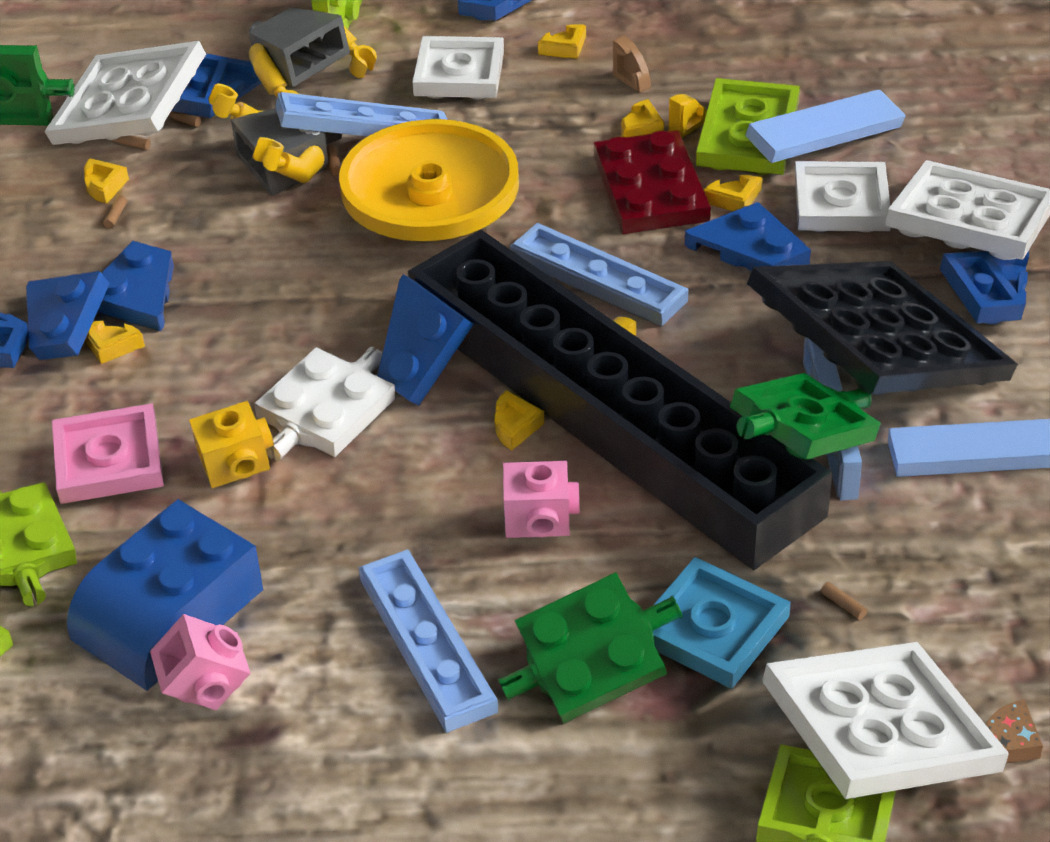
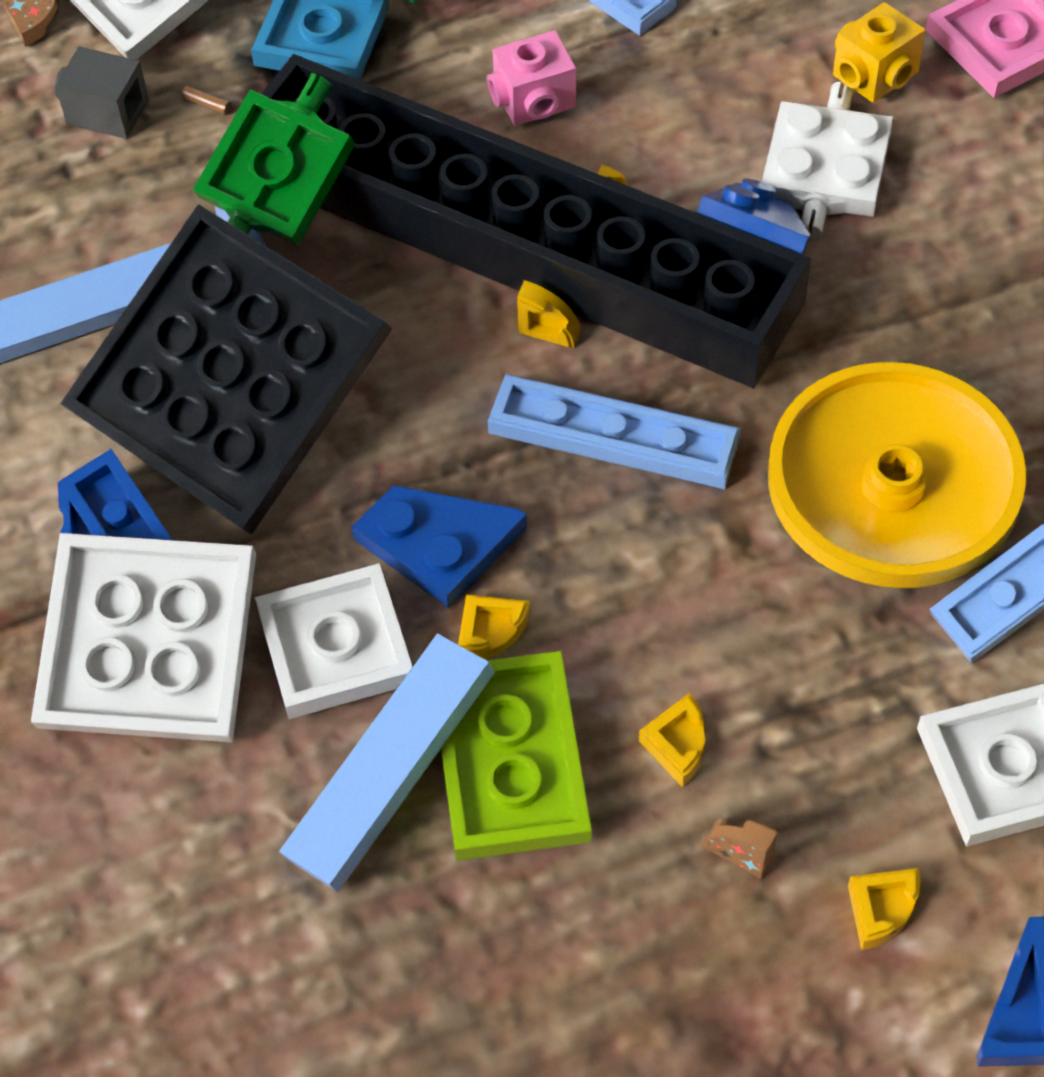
camera: 160 degrees right, 15 degrees up
dark red plate [594,130,711,234] -> none
yellow tile [669,94,707,138] -> none
none -> dark grey brick [55,46,149,139]

